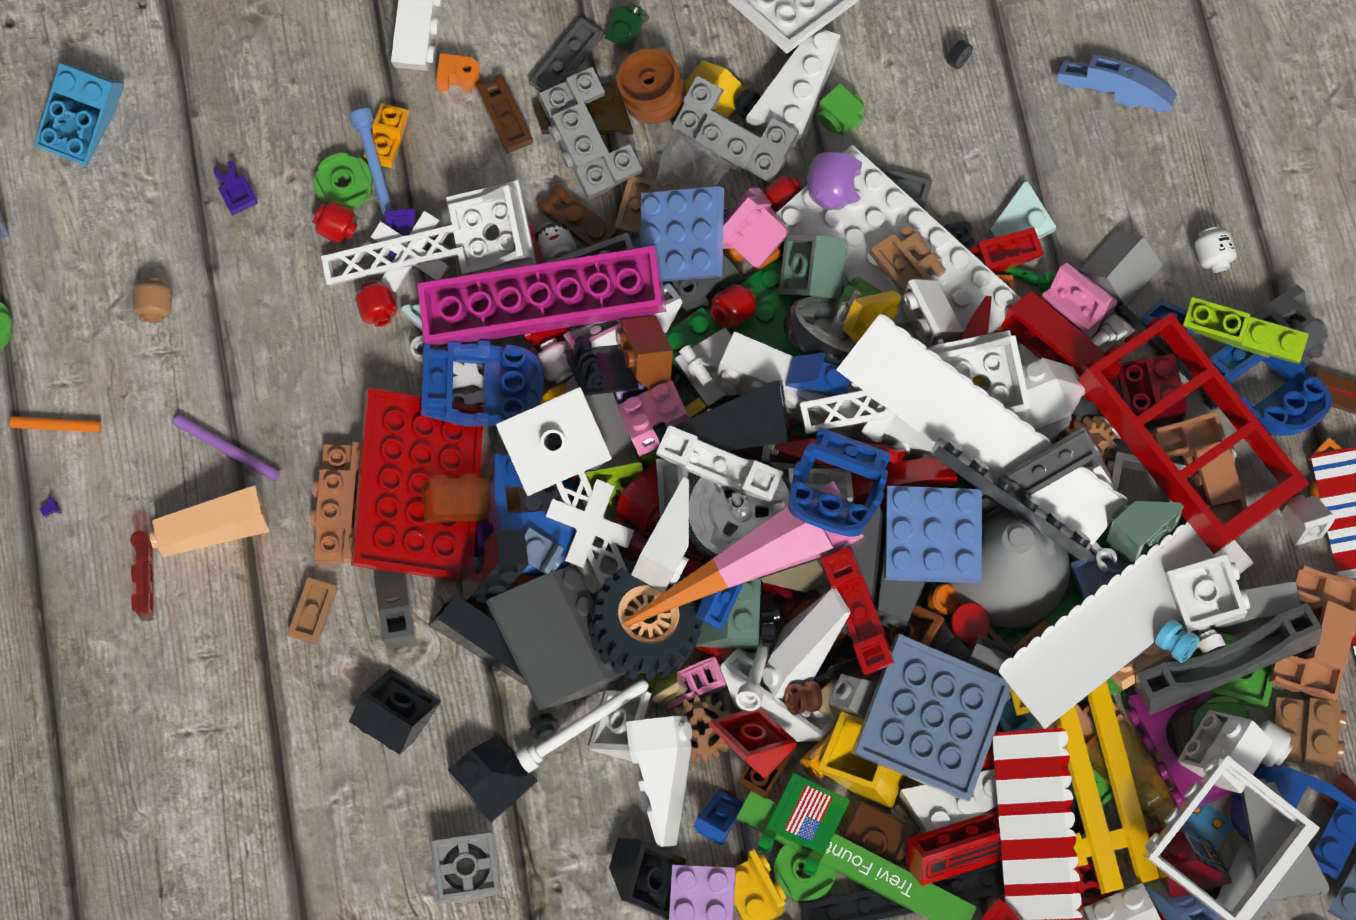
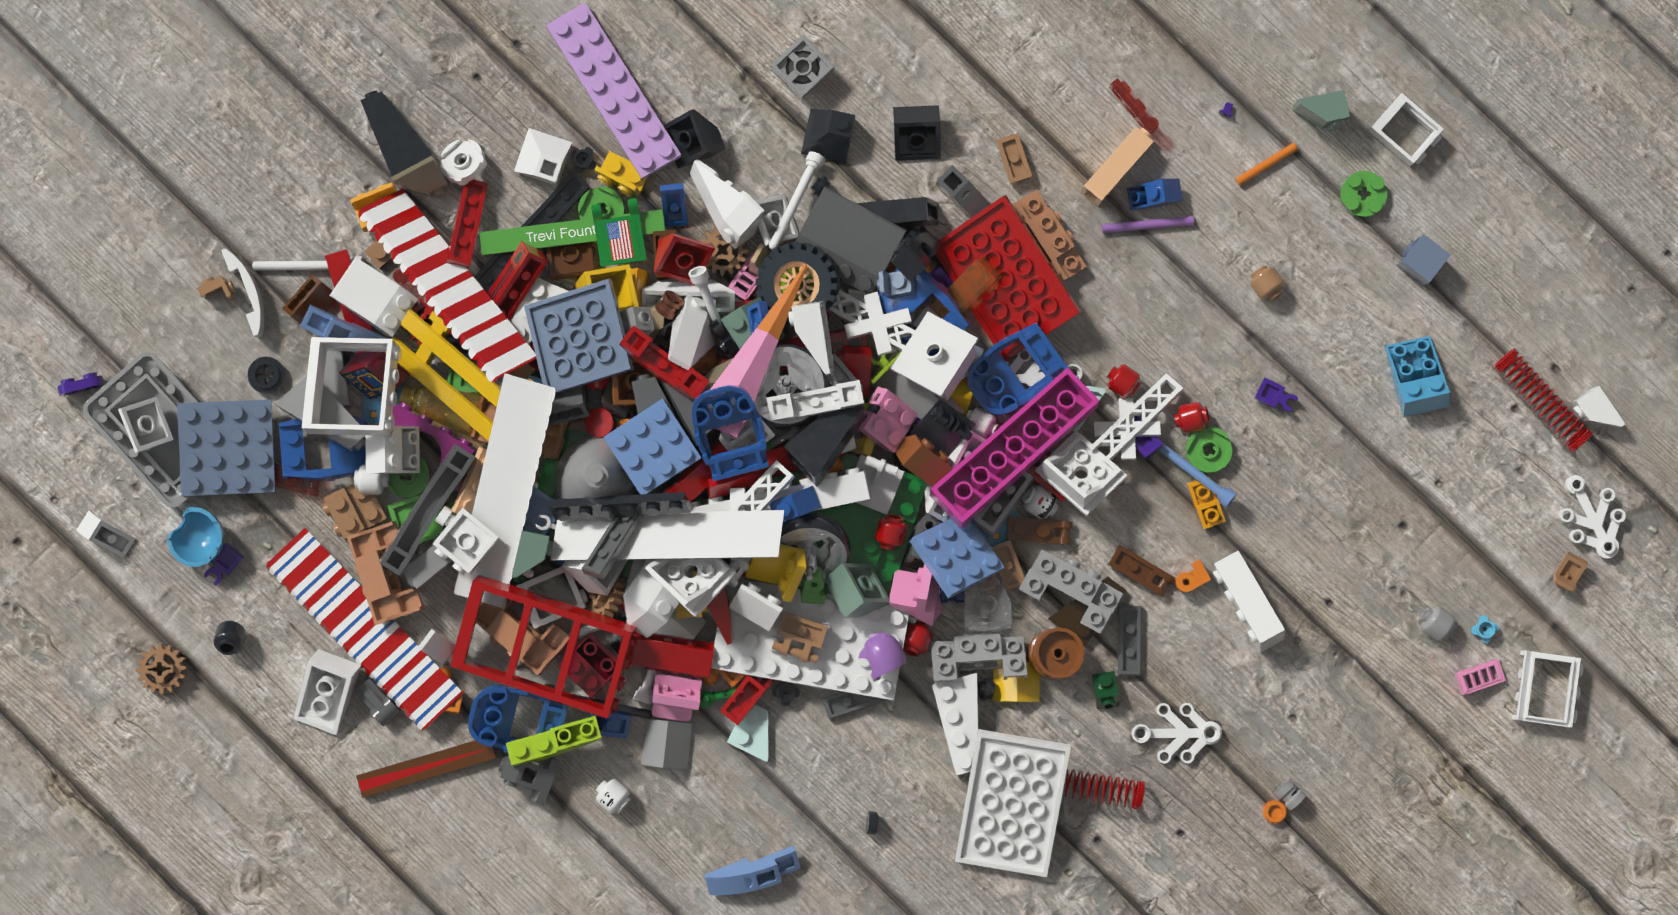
camera: 145 degrees right, 15 degrees up
bright green brick [818,83,865,136] -> none
medium azure wheel [1155,619,1200,663] -> none
none -> blue slope [1127,178,1183,211]

